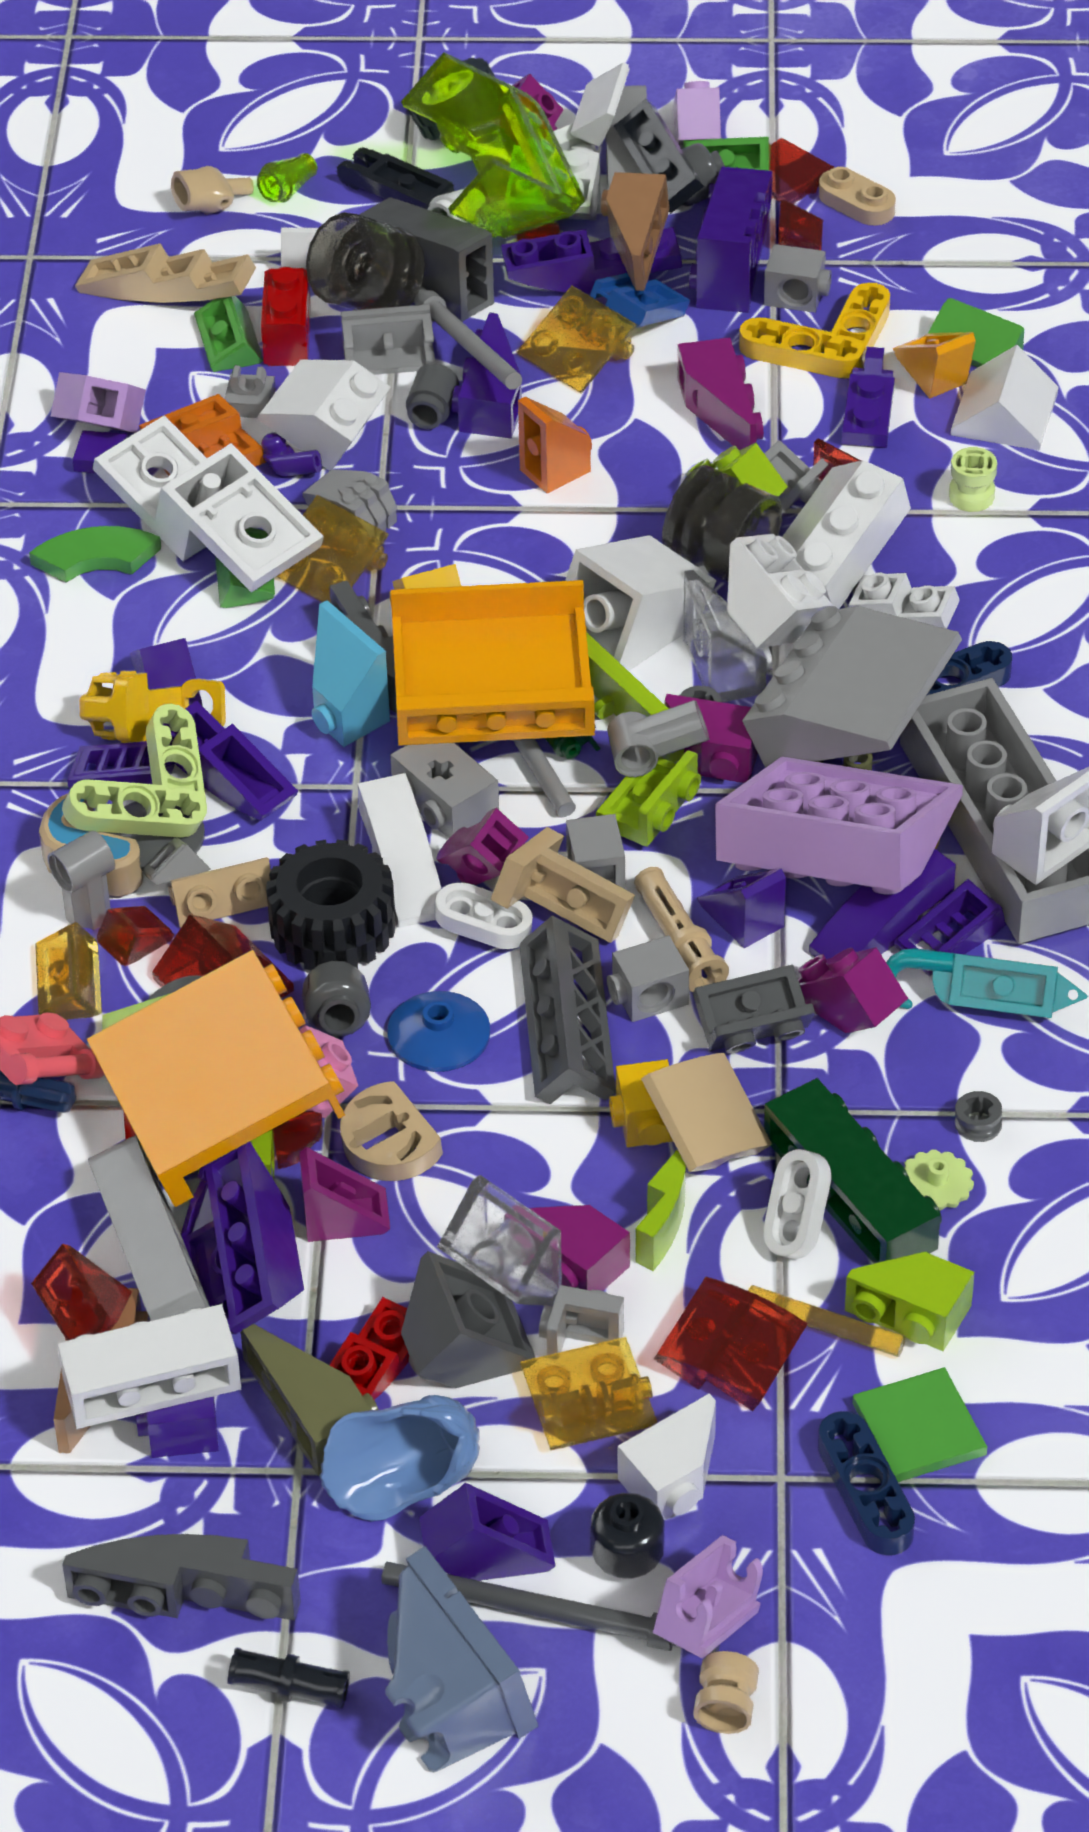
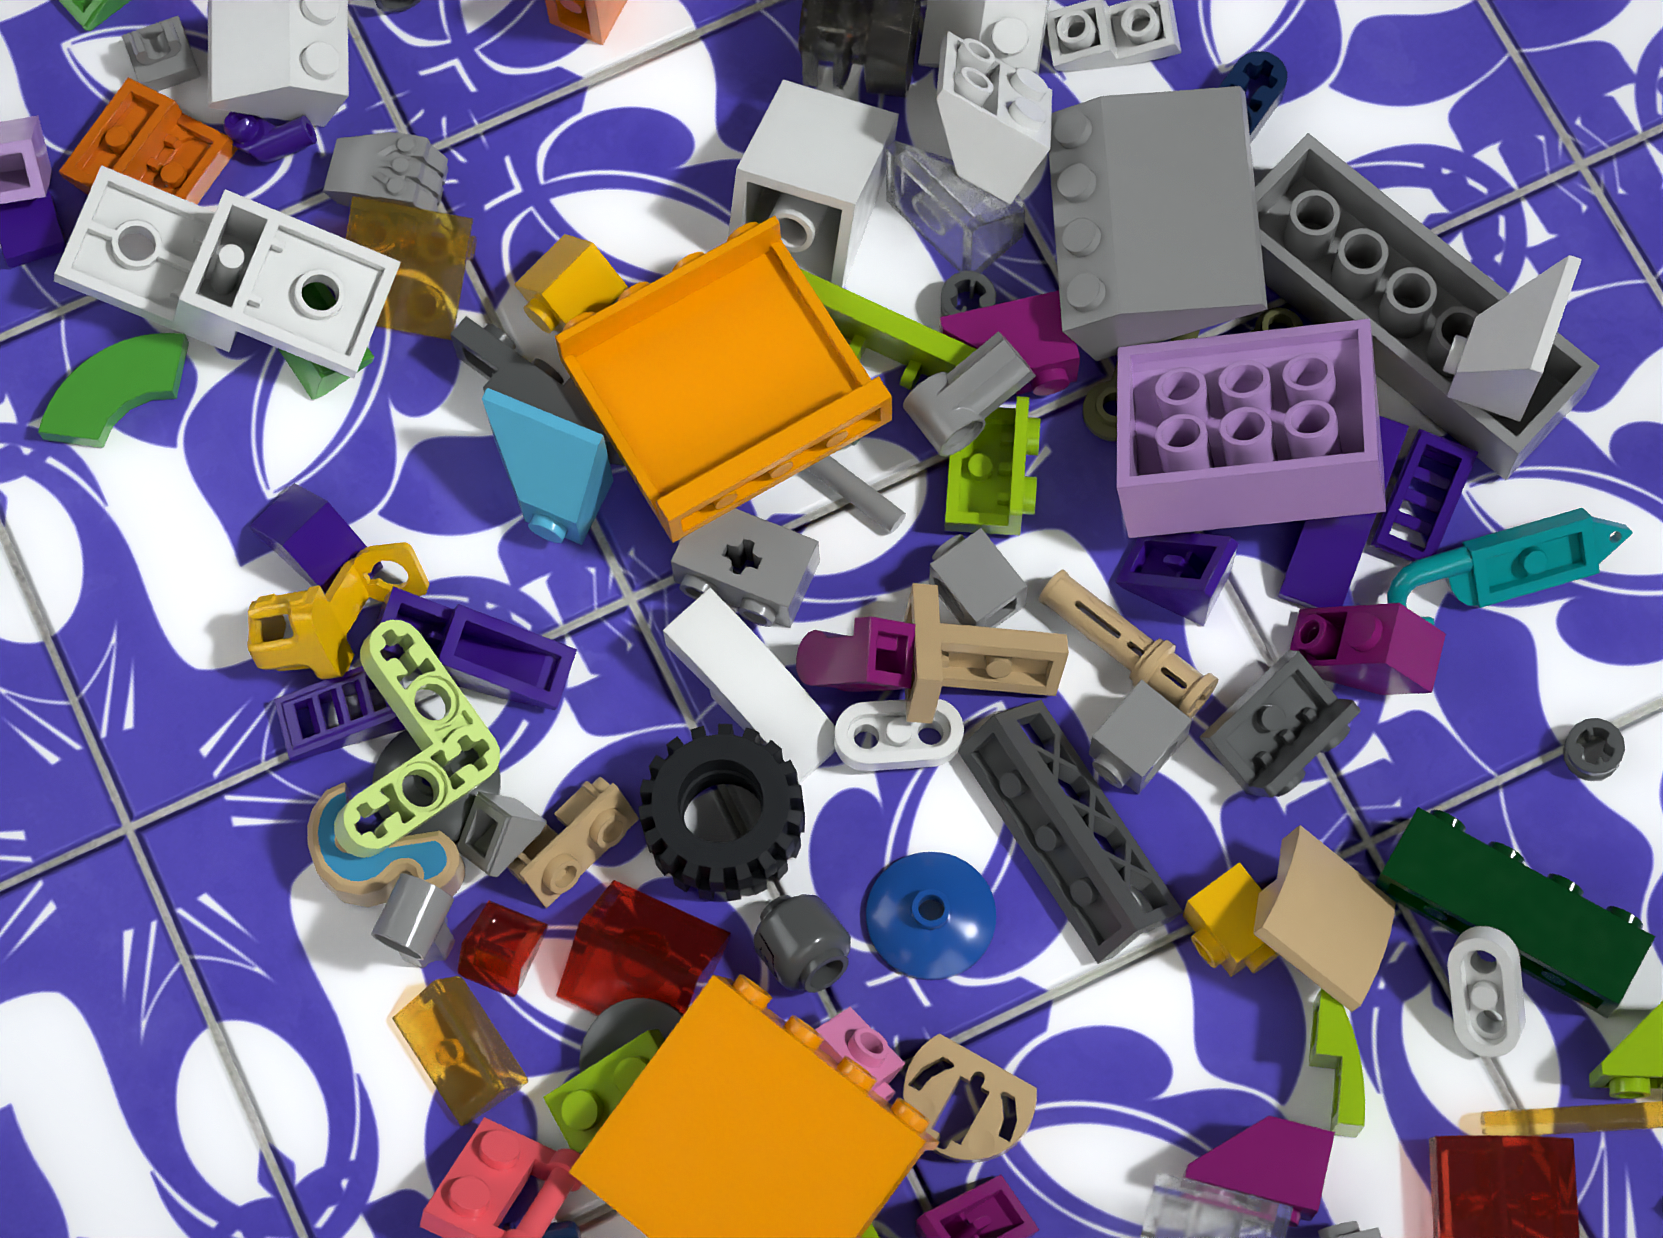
camera: 25 degrees left, 25 degrees up
yellowish green piece [905,1150,974,1211] -> none

